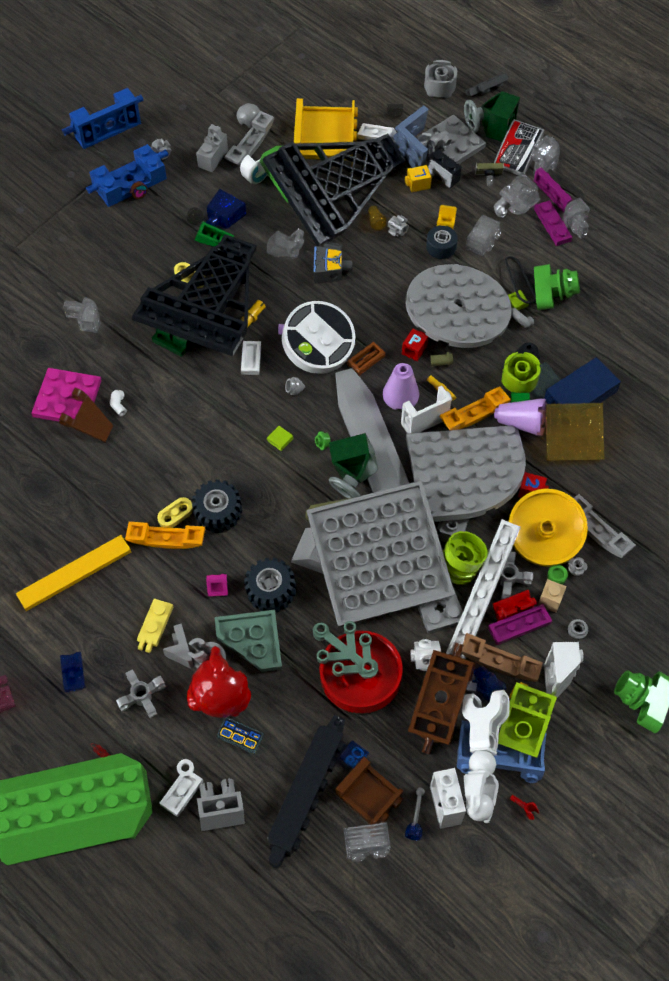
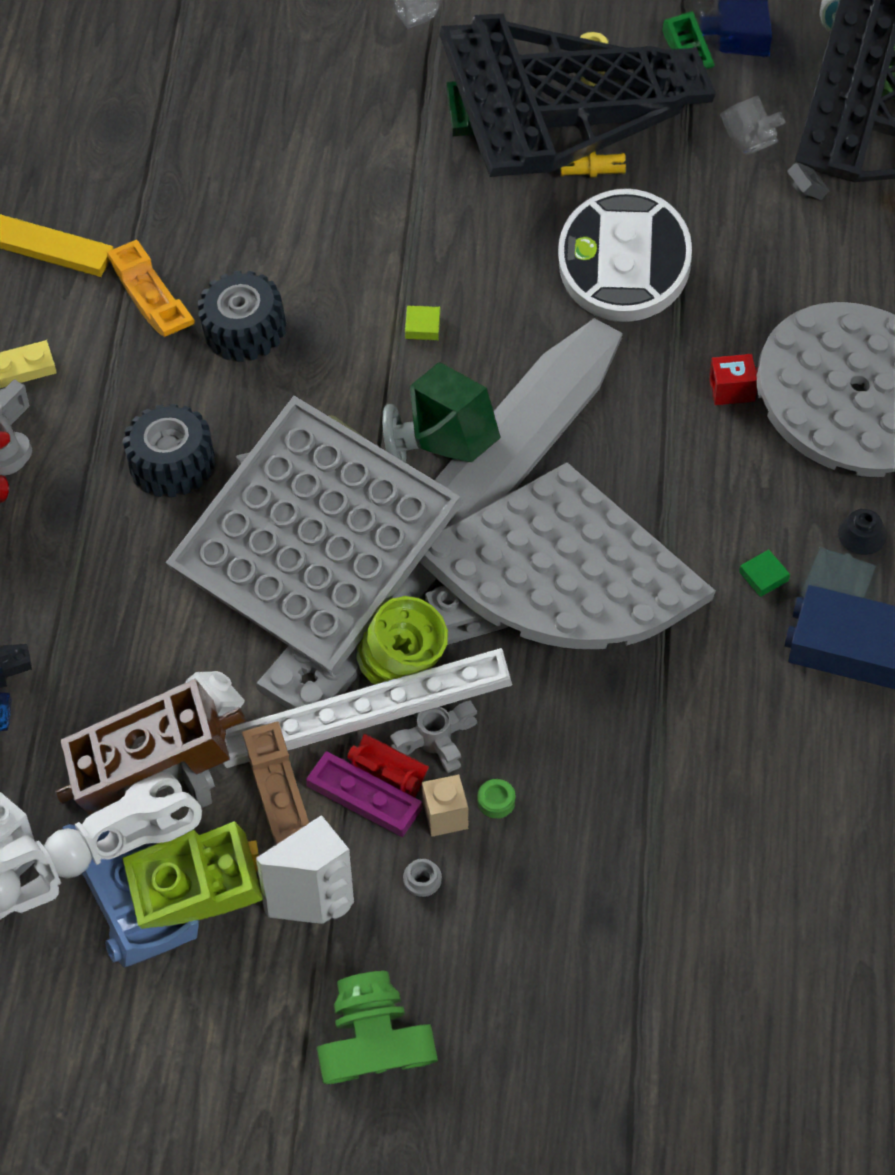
camera: 55 degrees right, 5 degrees down
dark pink plate [31,368,102,422] -> none
reddish brown flag [59,387,113,443] -> none
white arm [110,390,127,416] -> none
light yellow plate [157,497,193,528] -> none
dark pink tile [206,574,228,596] -> none
sand green plate [215,610,282,672] -> none
white tile [241,341,261,375] -> none
light grey plate [285,377,305,395] -> none
sand green plant [313,621,378,679] -> none
dark grey torso [314,246,352,283] -> none
bright green plate [315,431,331,450] -> none
red piece [320,631,403,713] -> none
dark orange tile [347,342,386,376] -> none
lavender cone [383,363,419,410] -> none
white panel [401,385,452,434] -> none
yellow piece [427,375,456,400] -> none
olive pin [430,352,453,367] -> none
light orange slope [439,386,511,431] -> none
clear blue hips [472,666,507,702] -> none
lavender cone [494,398,547,436] -> none
lime brick [501,352,541,393] -> none
yellow dish [509,489,588,567] -> none
red hand [510,795,539,820] -> none
red brick [518,472,549,498] -> none
clear yellow plate [545,403,604,461] -> none
light grey plate [568,557,587,576] -> none
light grey slope [574,494,636,558] -> none

